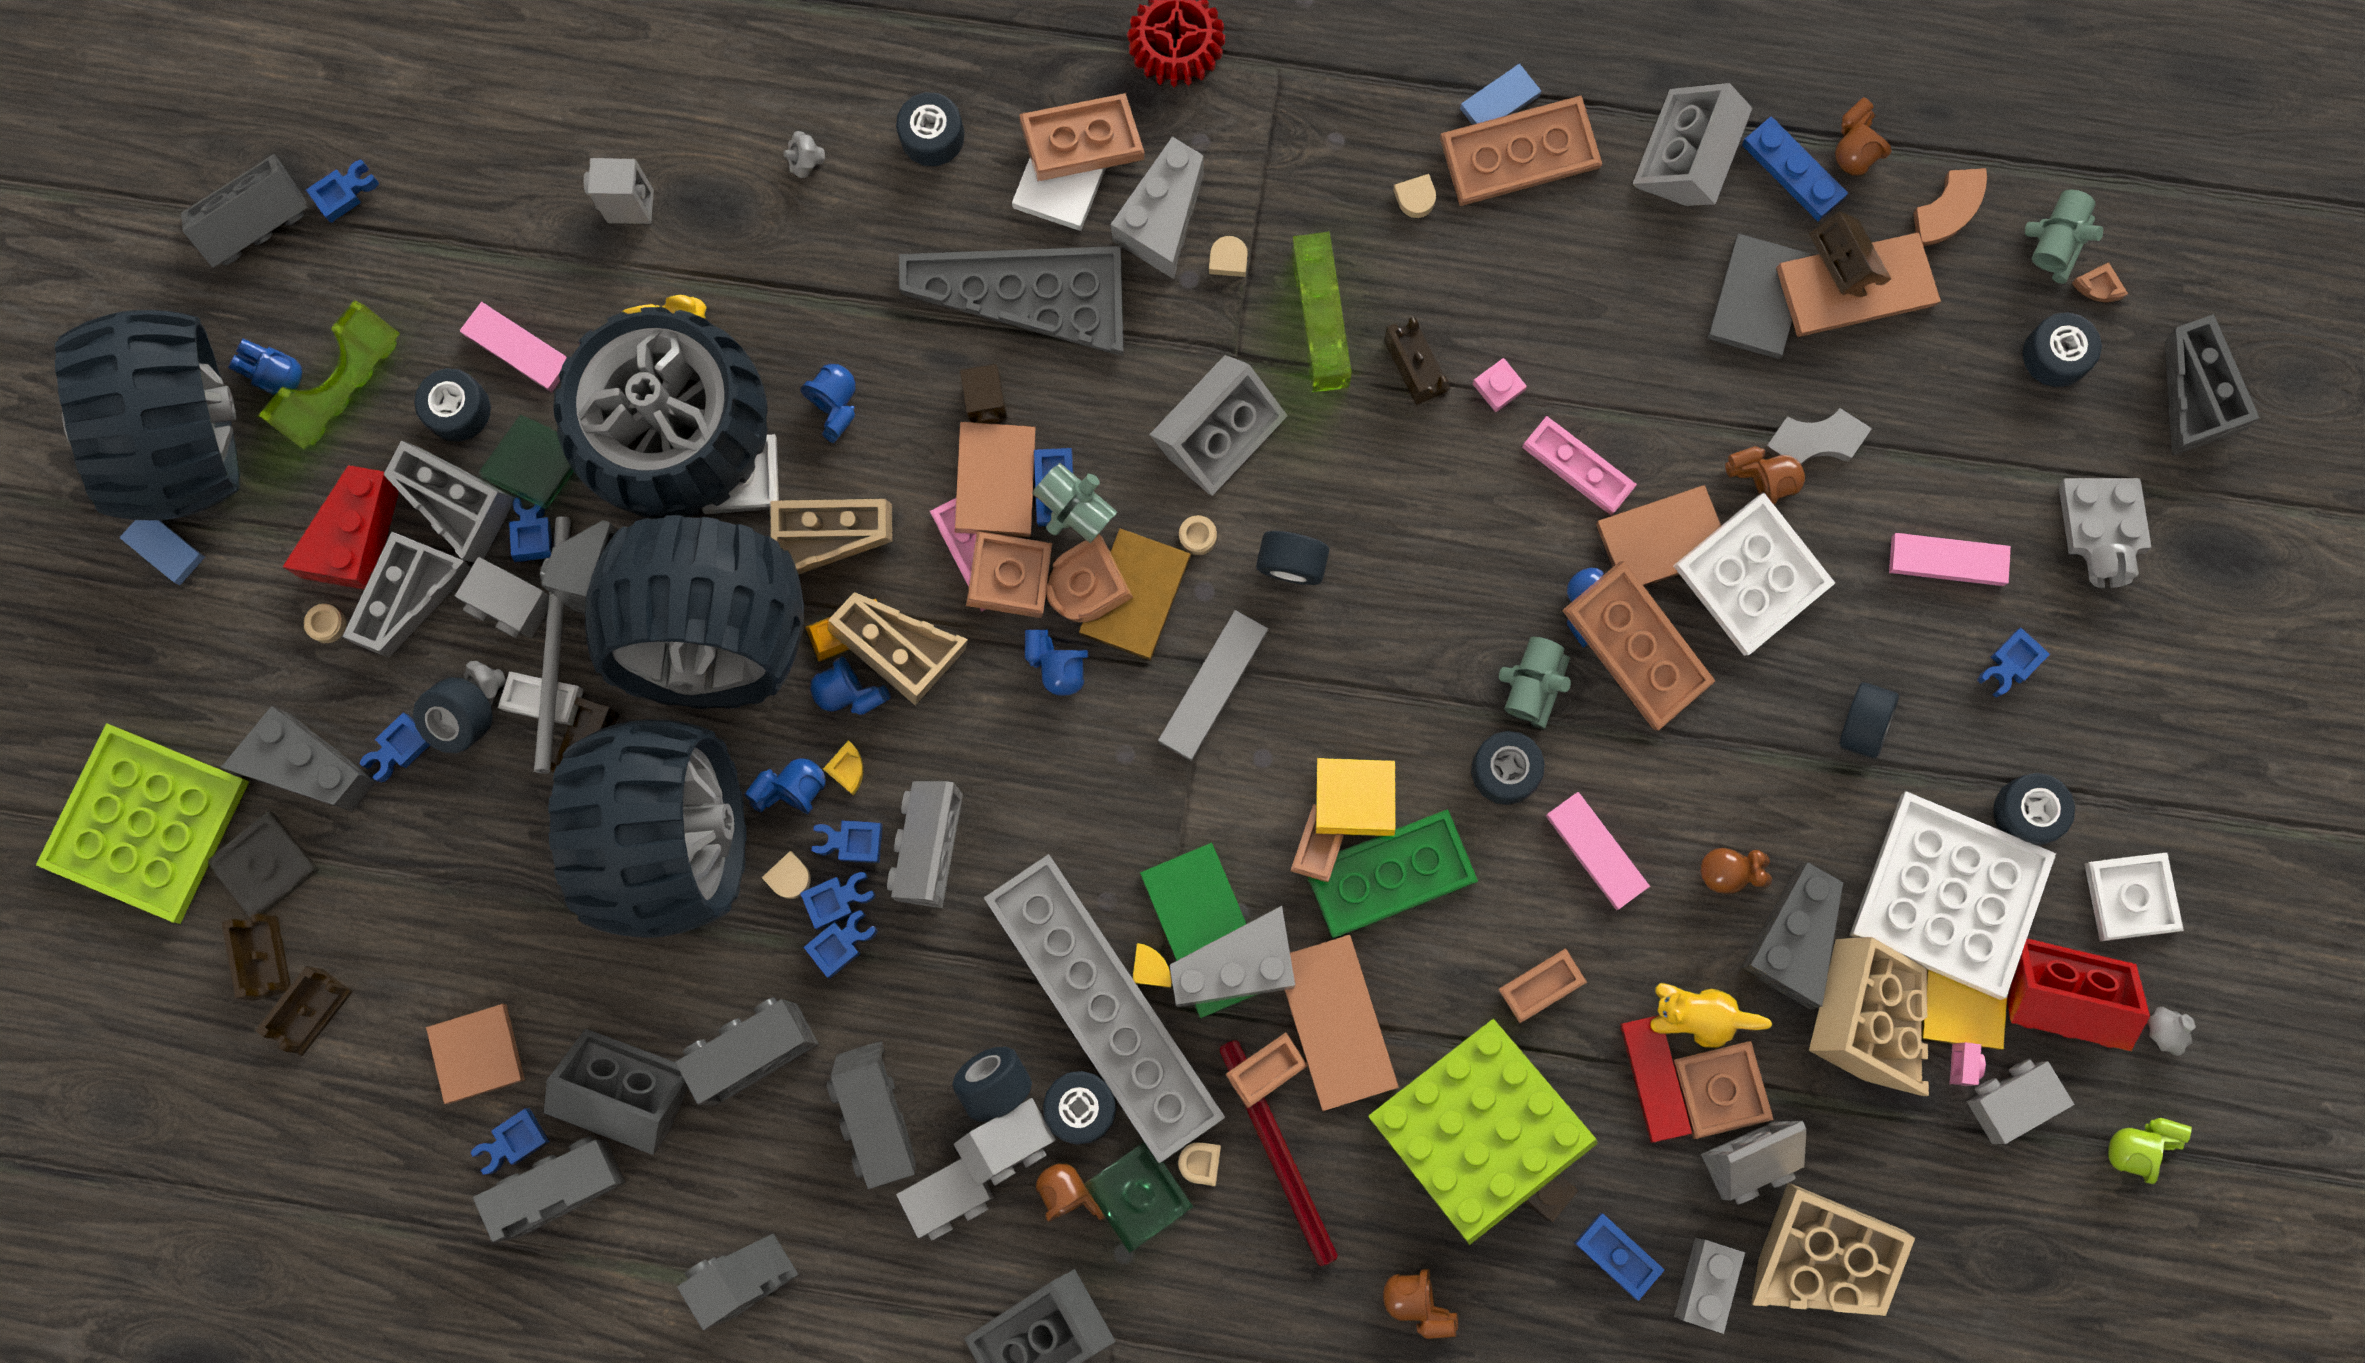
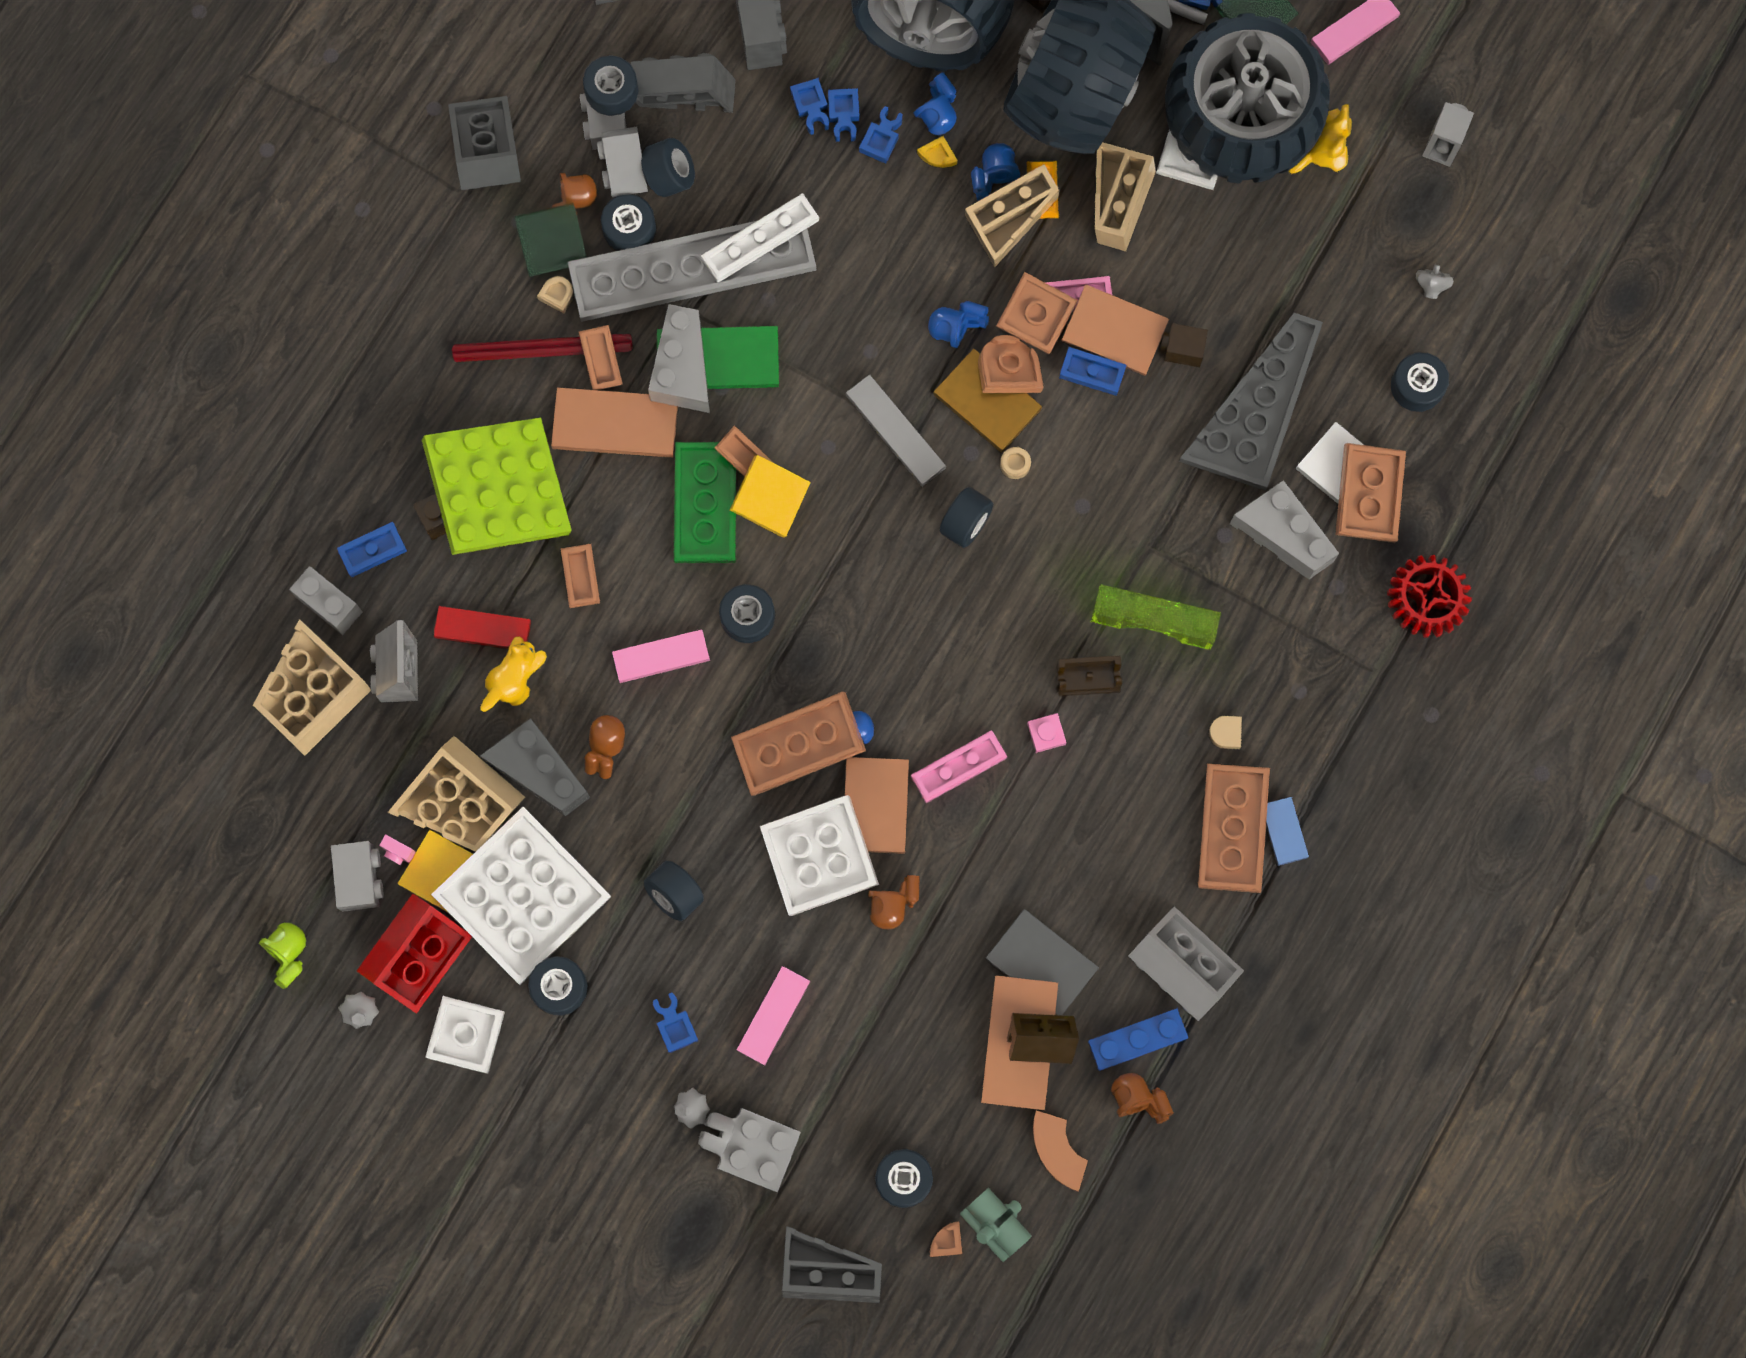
camera: 105 degrees right, 0 degrees up
tan tile [762,851,811,899] -> none
blue piece [800,364,856,443] -> none
light grey slope [887,781,963,908] -> none
sand green pin [1032,463,1118,543] -> none
yellow tile [1133,943,1172,988] -> none
light grey slope [1149,355,1288,496] -> none
tan tile [1209,236,1247,277] -> none
dark orange piece [1383,1269,1458,1339] -> none
sand green pin [1499,637,1571,729] -> none
nougat tile [1673,1041,1774,1139] -> none
light grey tile [1765,408,1872,465] -> none
none -> black wheel [583,55,639,116]
none -> light grey piece [674,1088,710,1128]
none -> white tile [701,193,819,283]

